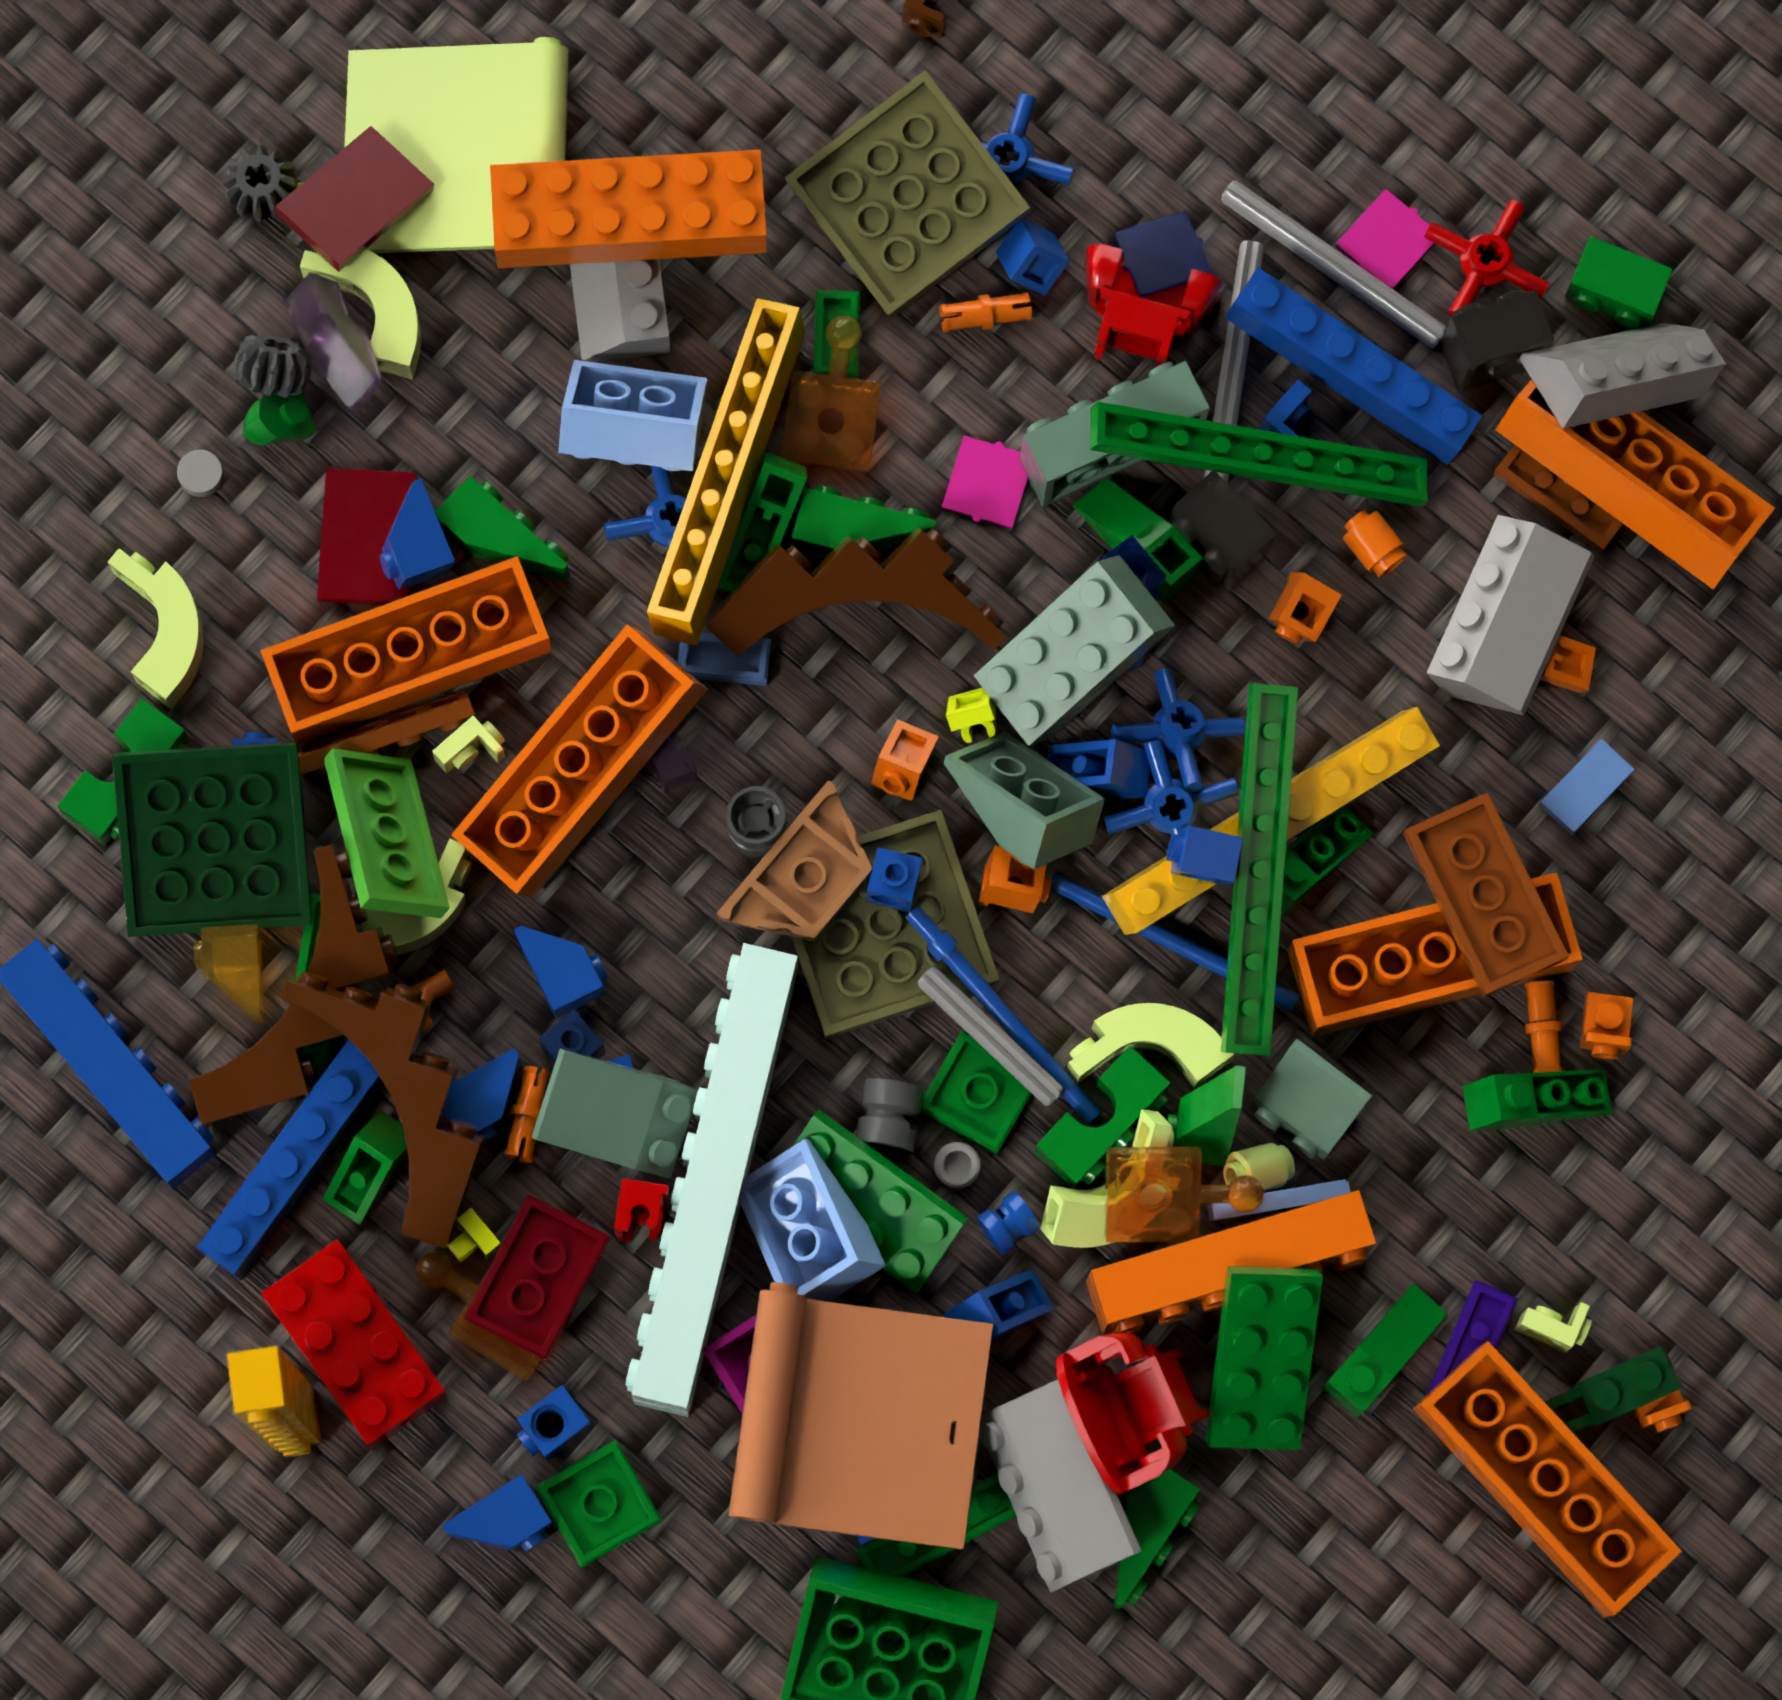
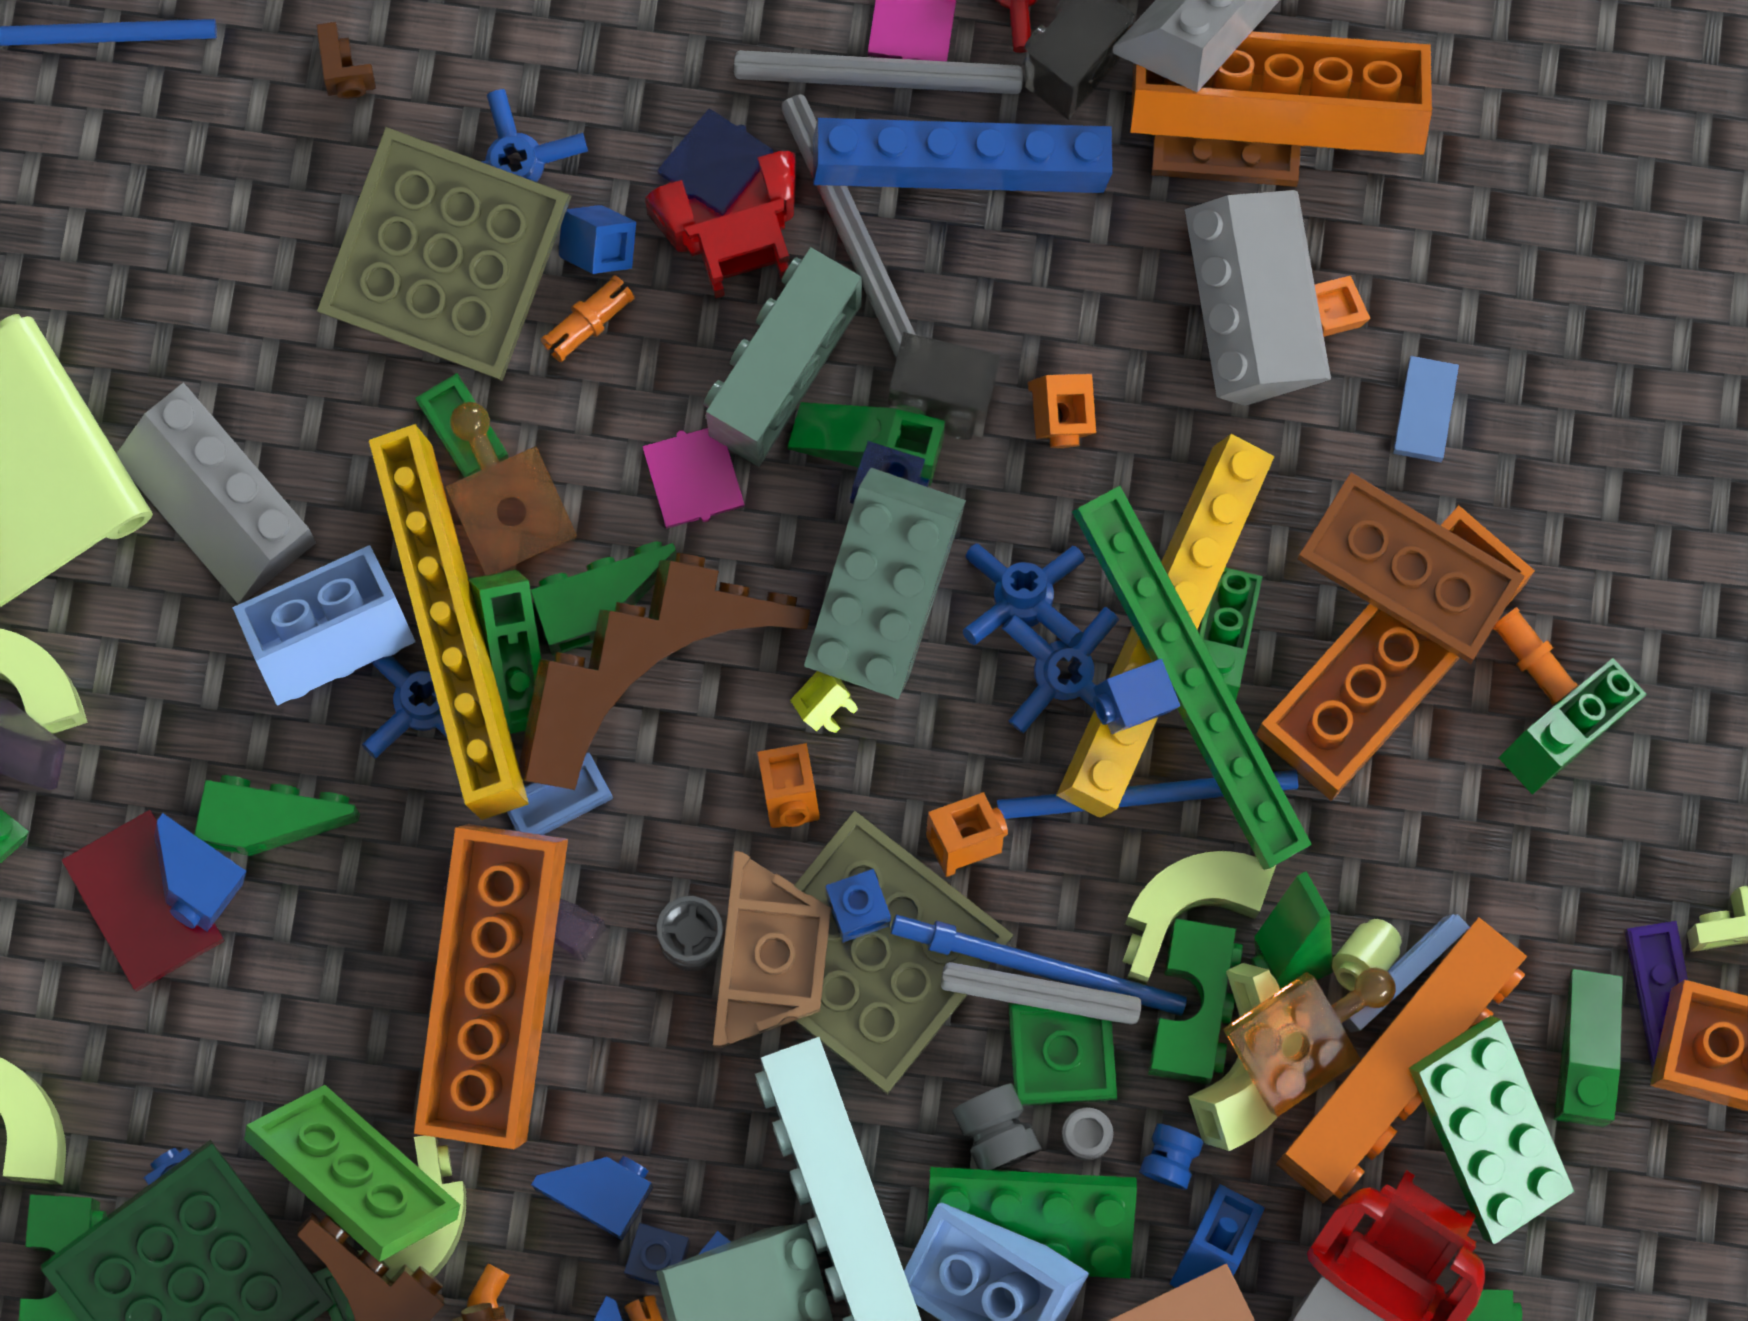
camera: 30 degrees left, 0 degrees up
orange brick [260,556,552,745] -> none
dark orange plate [299,689,475,776] -> none
yellowish green bracket [432,716,505,774] -> none
orange brick [490,150,767,268] -> none
sand green slope [944,731,1105,869] -> none
blue slope [1047,739,1150,800] -> none
green plate [1090,401,1427,506] -> none
sand green slope [1251,1039,1372,1160] -> none
blue bracket [1259,379,1312,436] -> none
orange brick [1343,510,1408,578] -> none
orange bracket [1580,992,1633,1060] -> none

